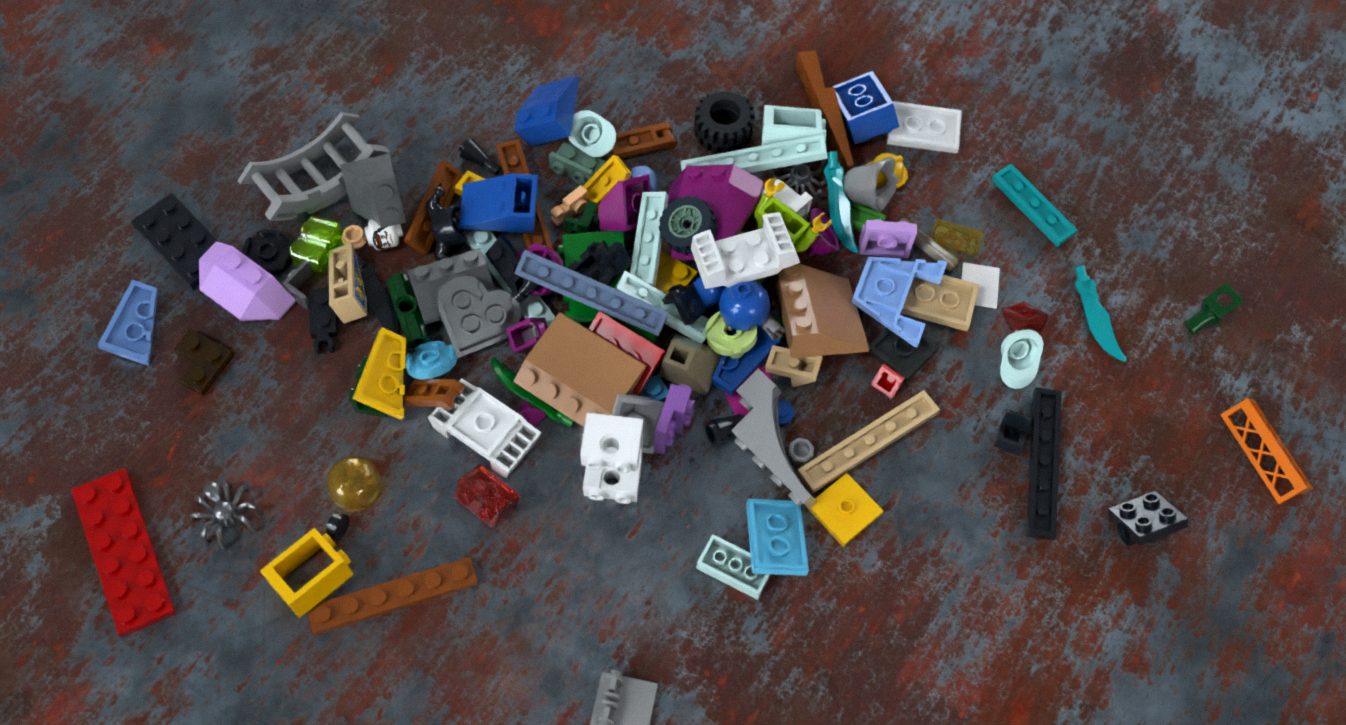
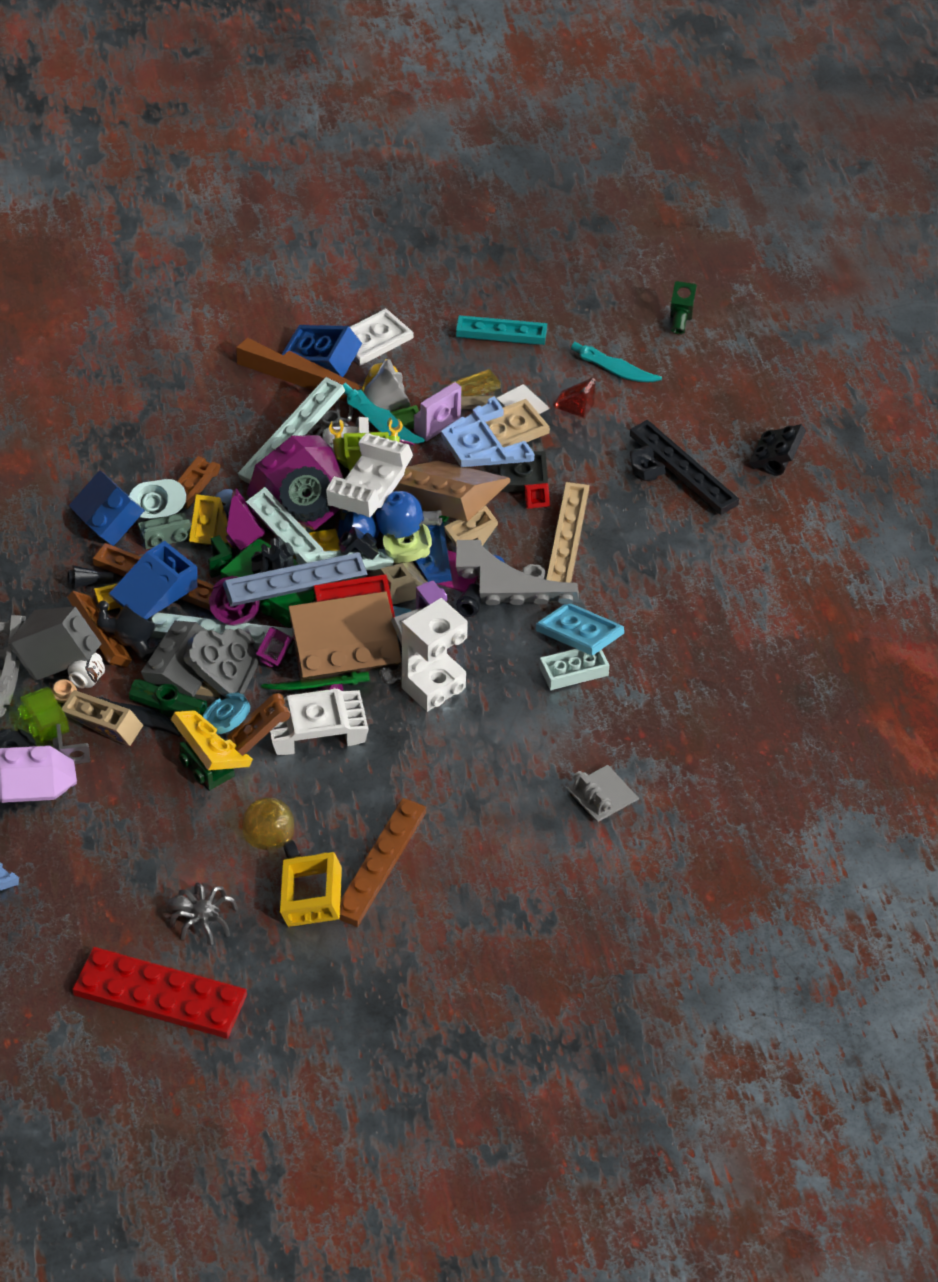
camera: 45 degrees left, 15 degrees down
dark brown plate [174,329,235,397] -> none
black plate [309,287,338,354] -> none
clear red bracket [454,464,520,528] -> none
black plate [485,236,539,303] -> none
light nougat plate [550,185,588,226] -> none
black tyre [694,89,755,154] -> none
light aqua window [762,105,826,146] -> none
yellow plate [807,473,884,547] -> none
light aqua piece [1000,329,1044,389] -> none
orange fence [1220,398,1313,504] -> none

